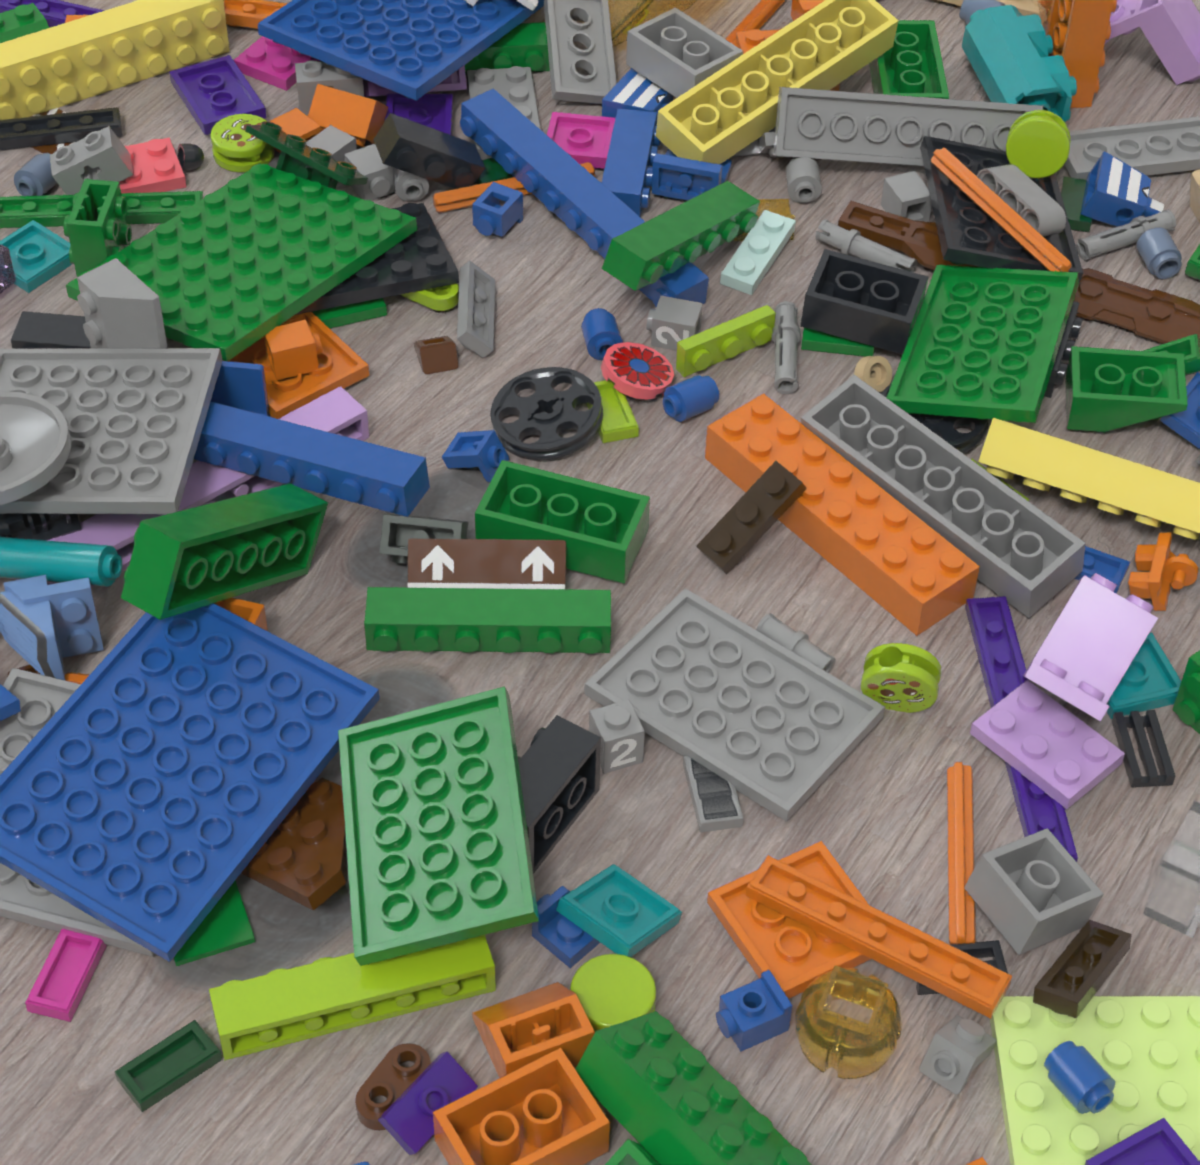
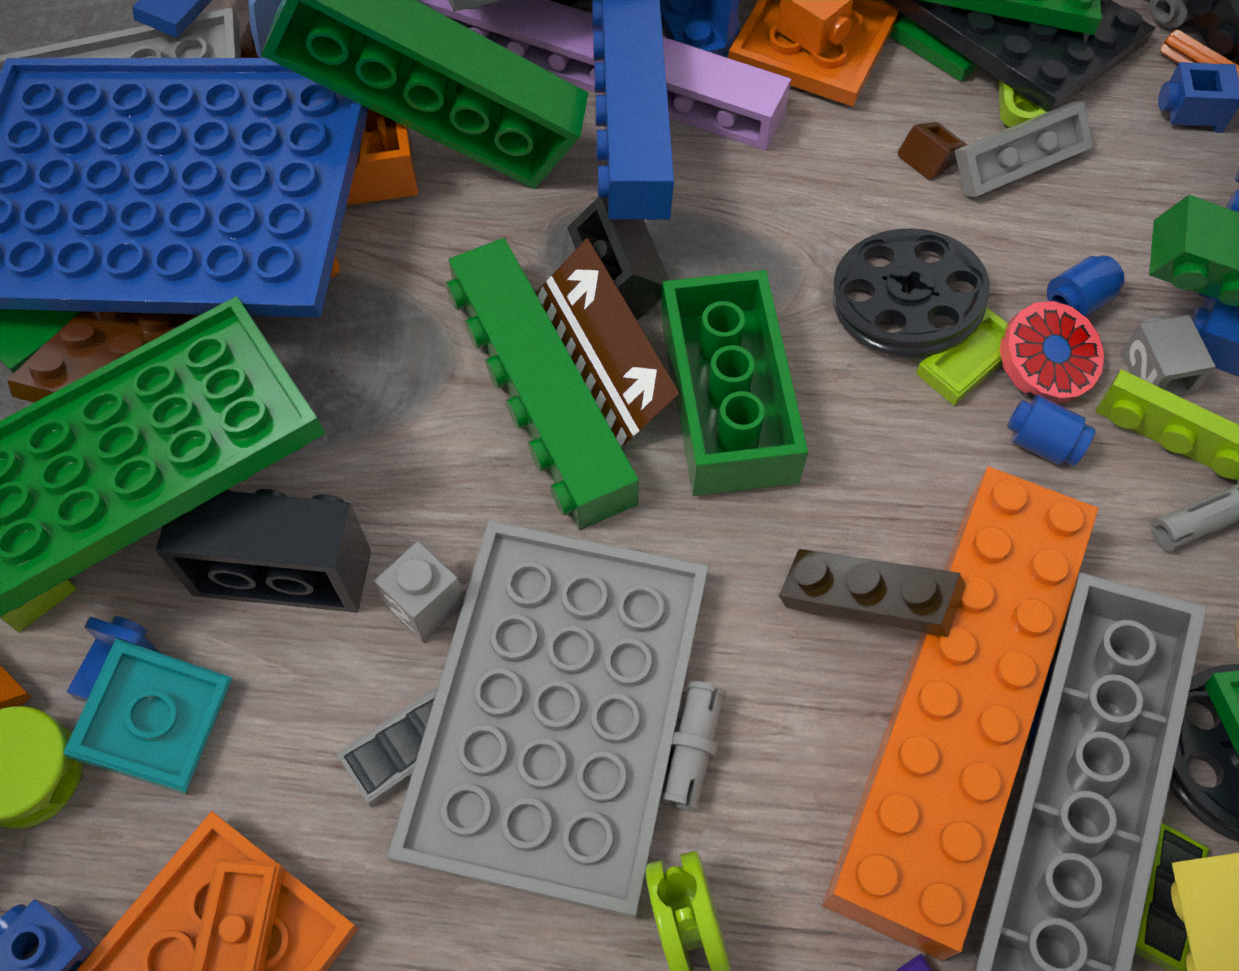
camera: 65 degrees right, 15 degrees up
blue bracket [442,430,509,482] -> none

